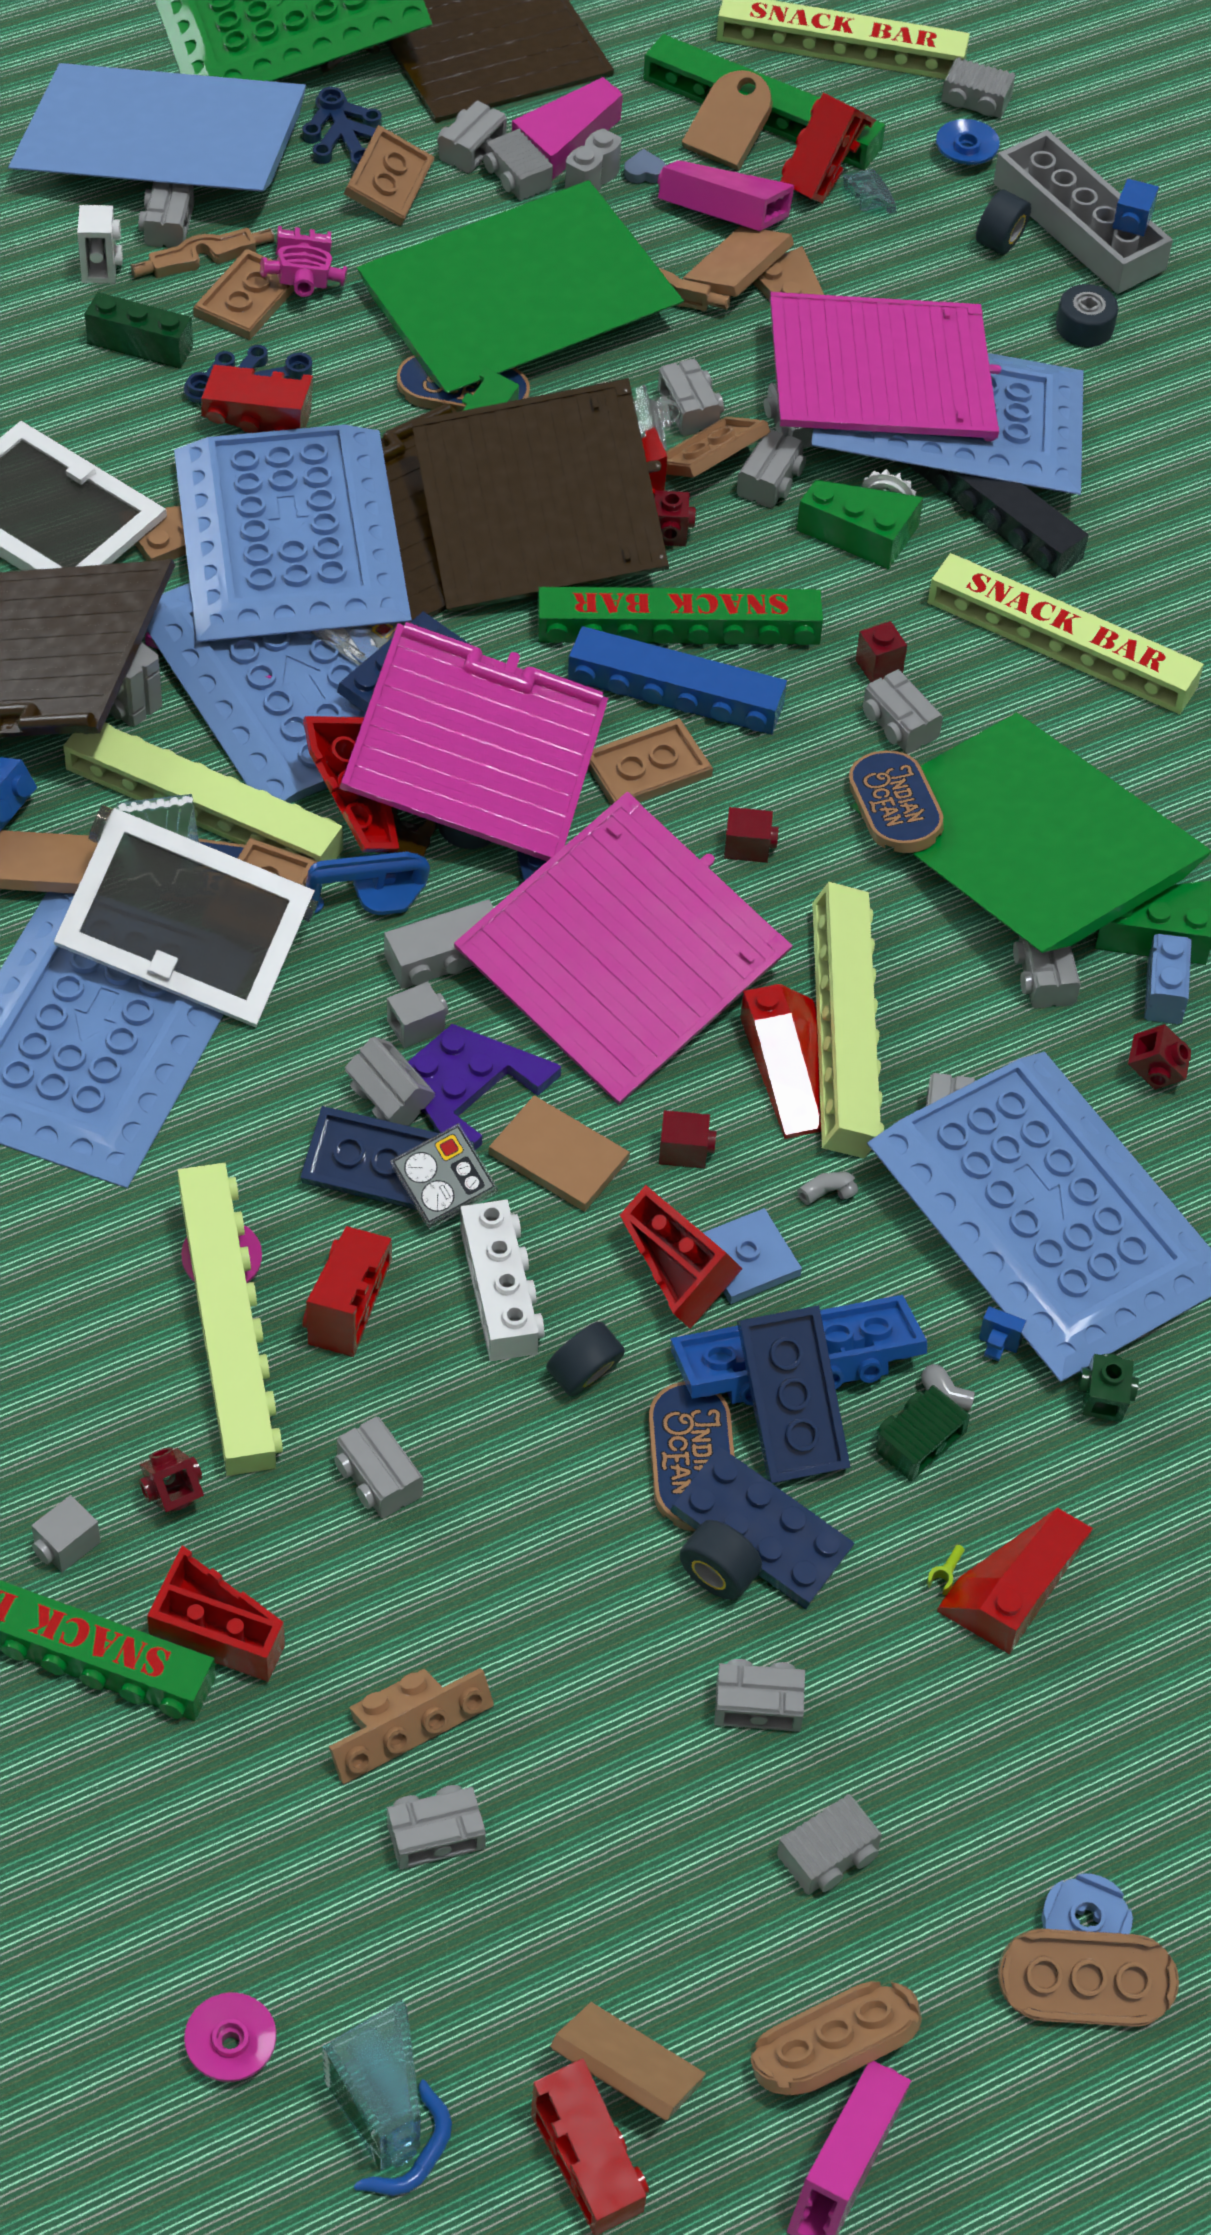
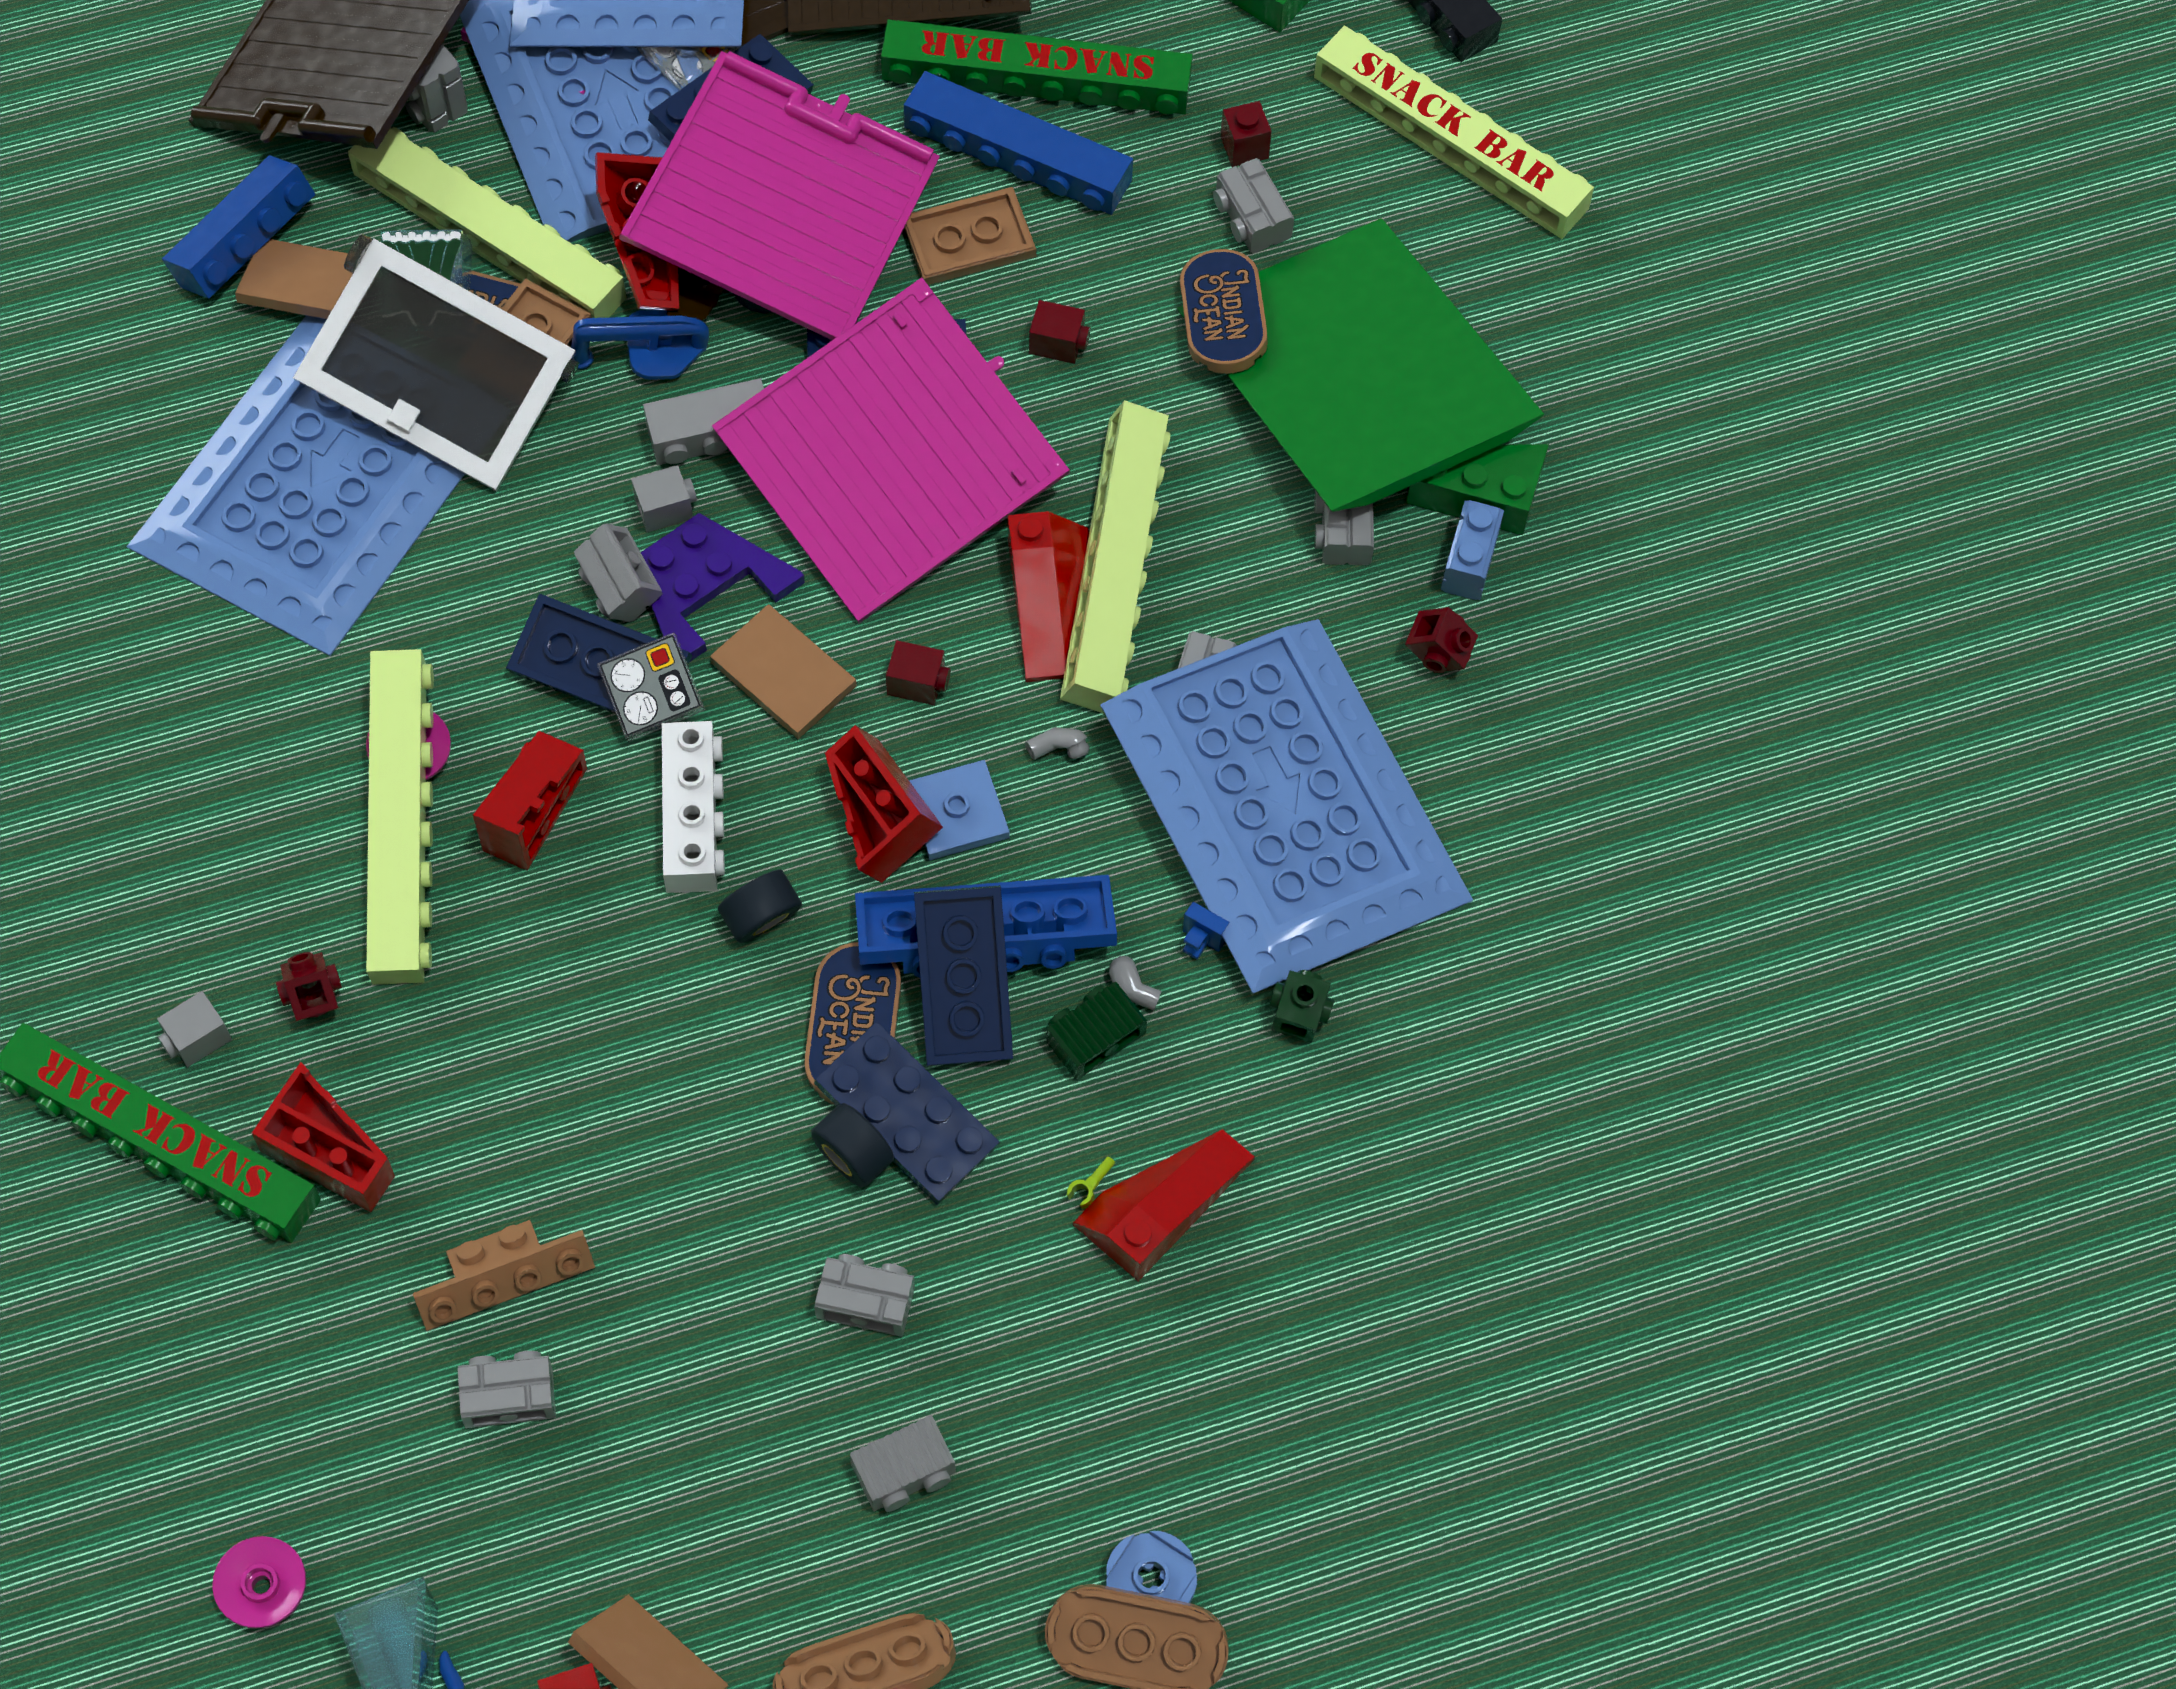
camera: 10 degrees right, 10 degrees up
light grey brick [334,1416,423,1518] -> none

